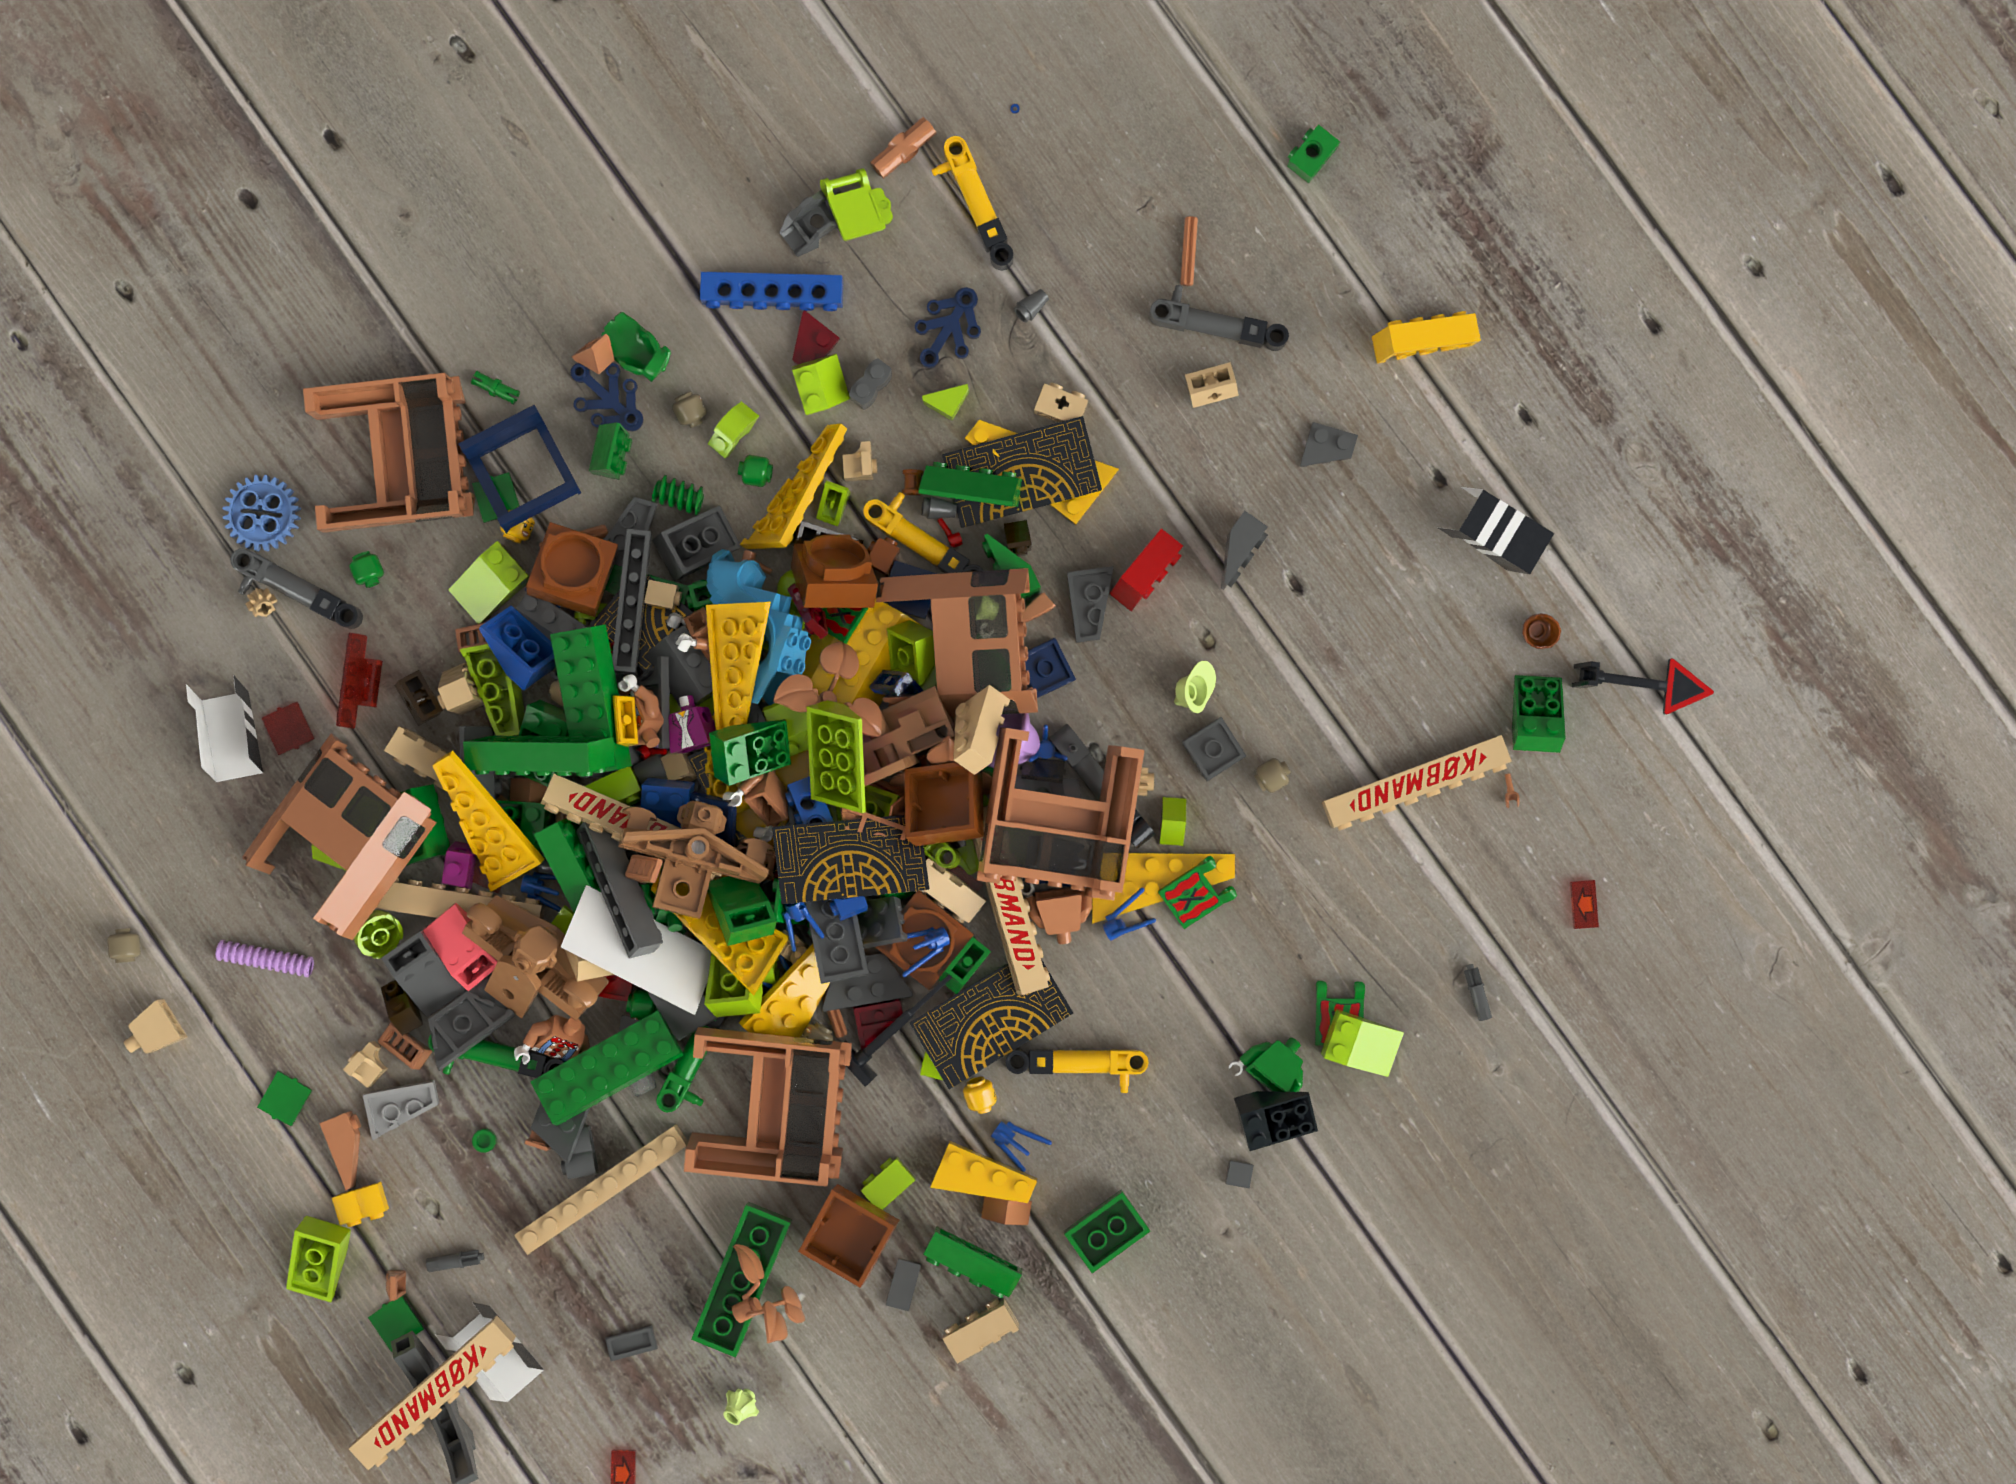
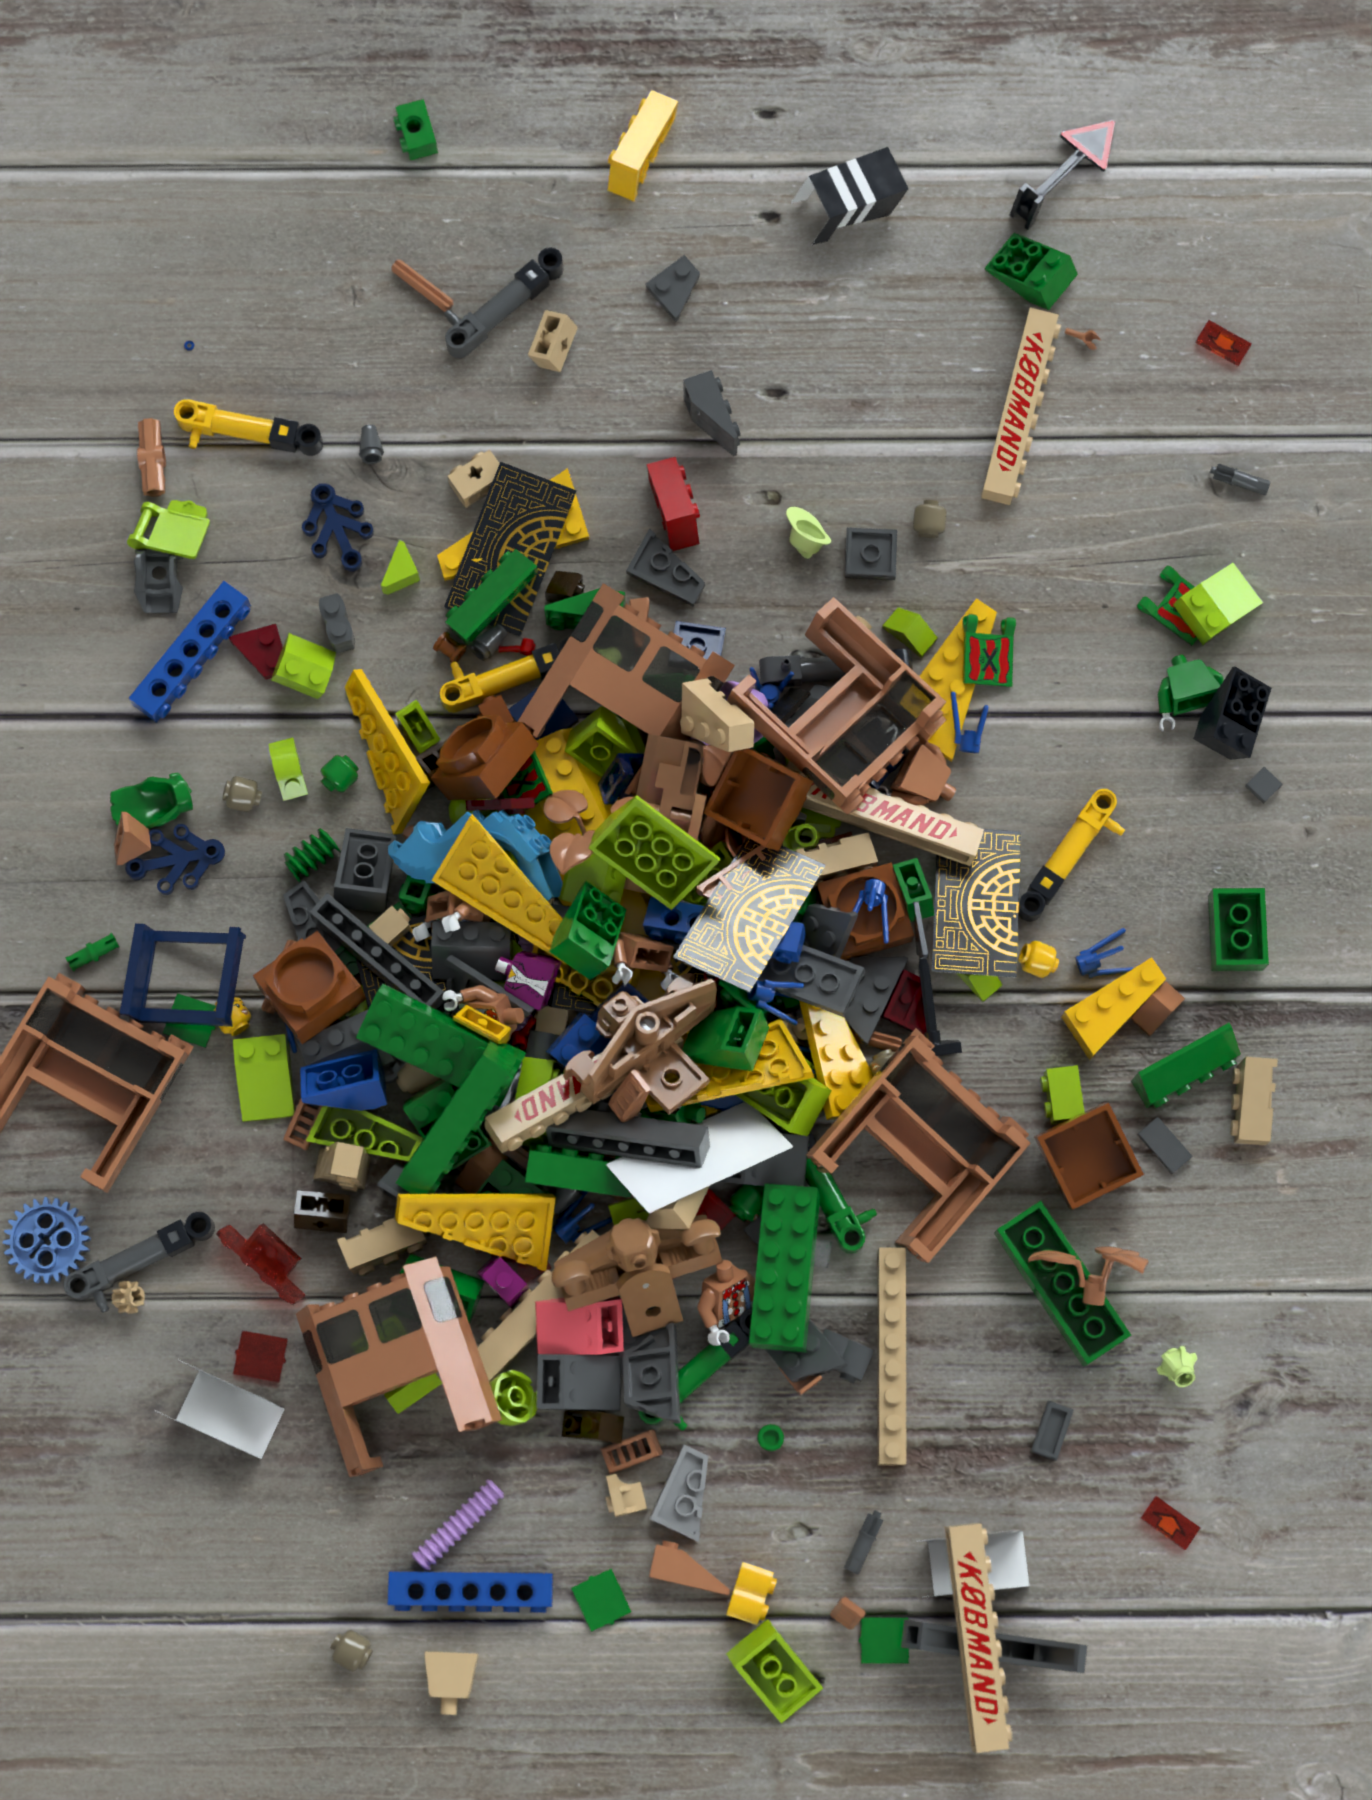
camera: 55 degrees left, 10 degrees down
green head [349,551,384,588] -> none
green slope [589,423,632,480] -> none
tan brick [843,441,877,482] -> none
dark orange hair [1522,613,1561,649] -> none
none -> blue brick [388,1572,553,1613]

